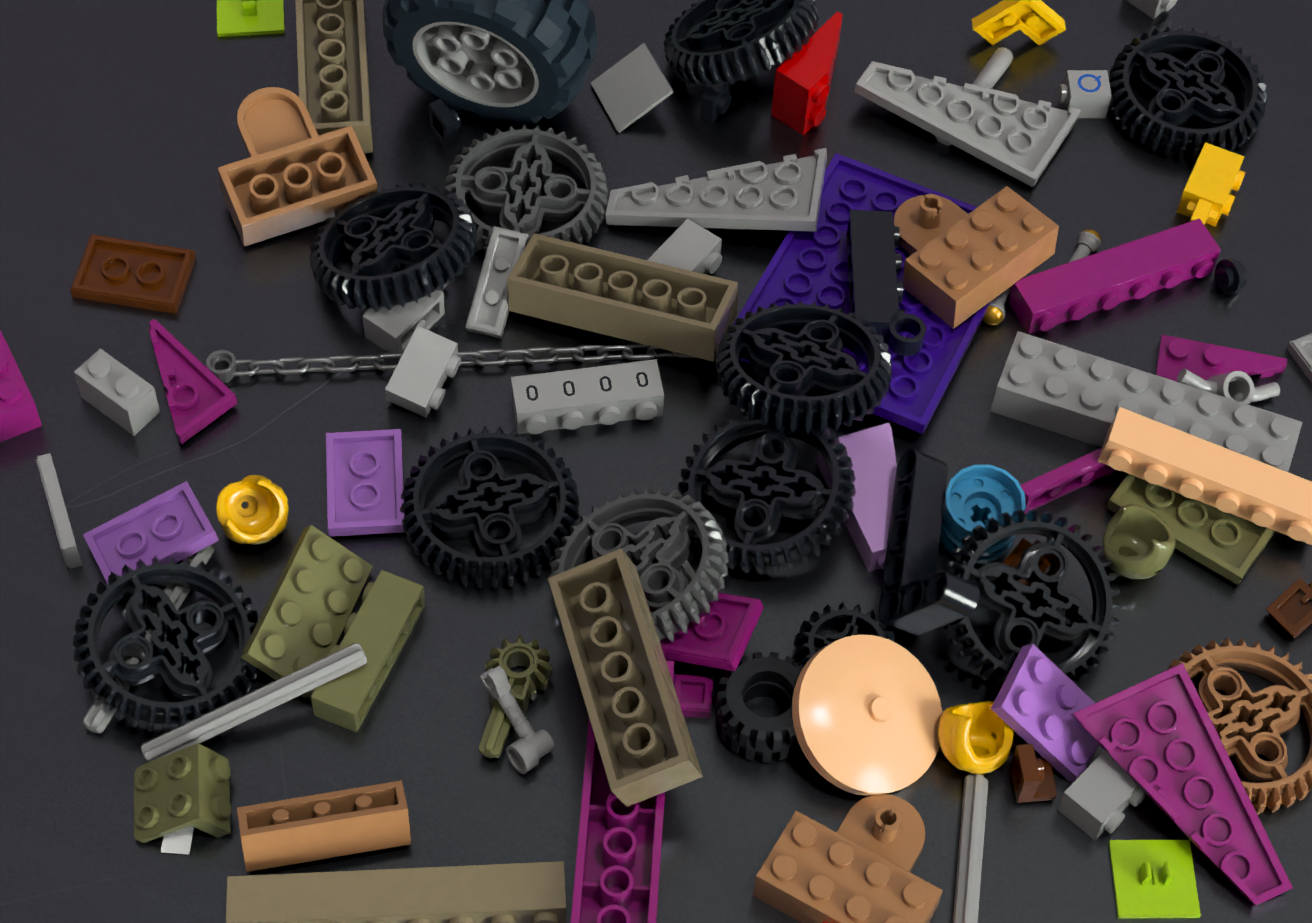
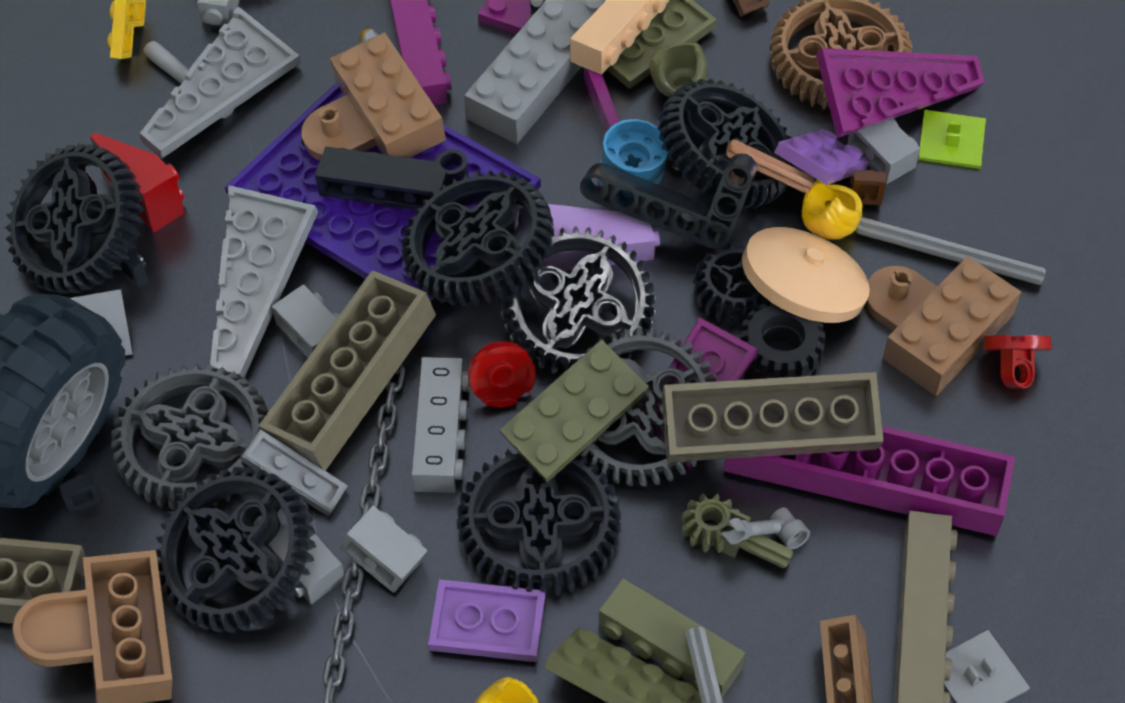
camera: 75 degrees left, 0 degrees up
none -> red tile [467,341,536,408]
none -> olive plate [499,340,649,482]
none -> nougat axle [725,140,814,193]

